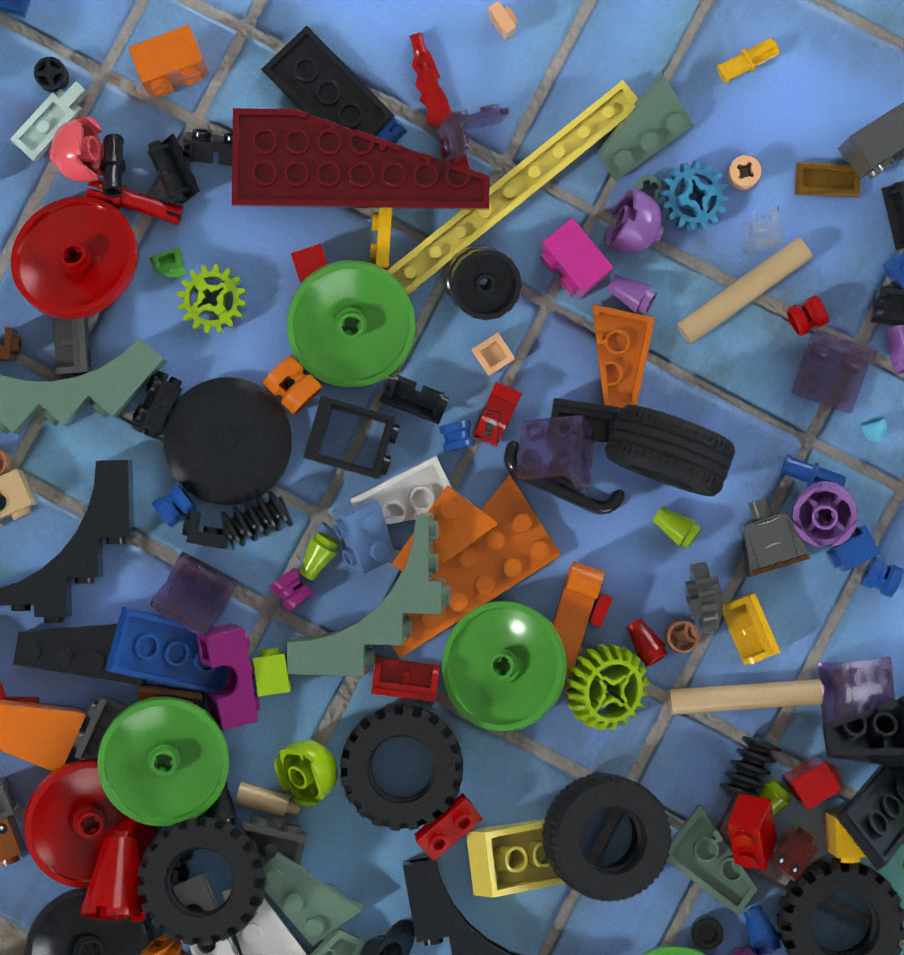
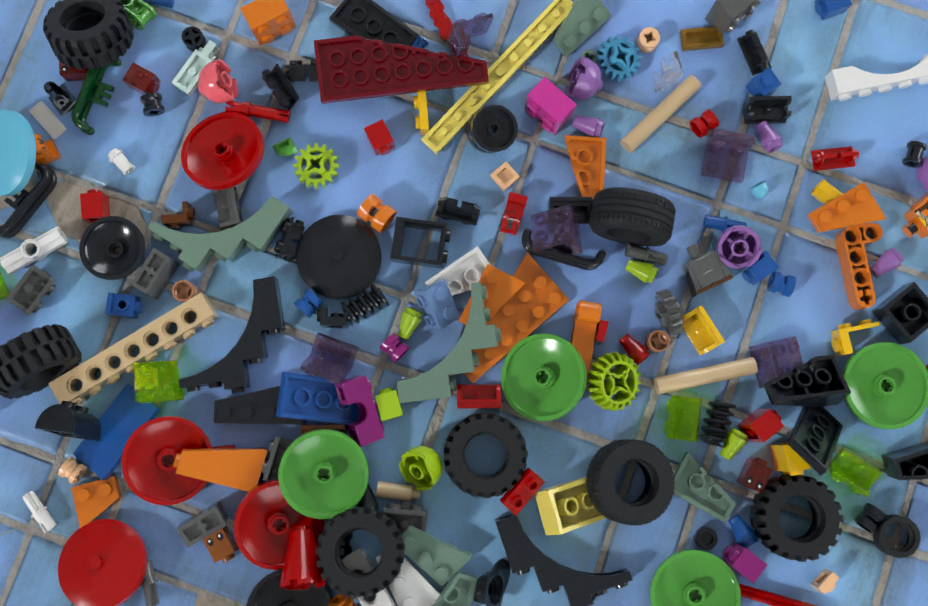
camera: 10 degrees left, 5 degrees down
black pin [100,134,126,198] -> none
bright green dish [287,260,416,388] -> none
blue wheel [439,420,475,452] -> none
red brick [728,793,777,870] -> none
none -> dark grey axle [624,243,668,265]
none -> clear neon green bracket [664,395,702,442]

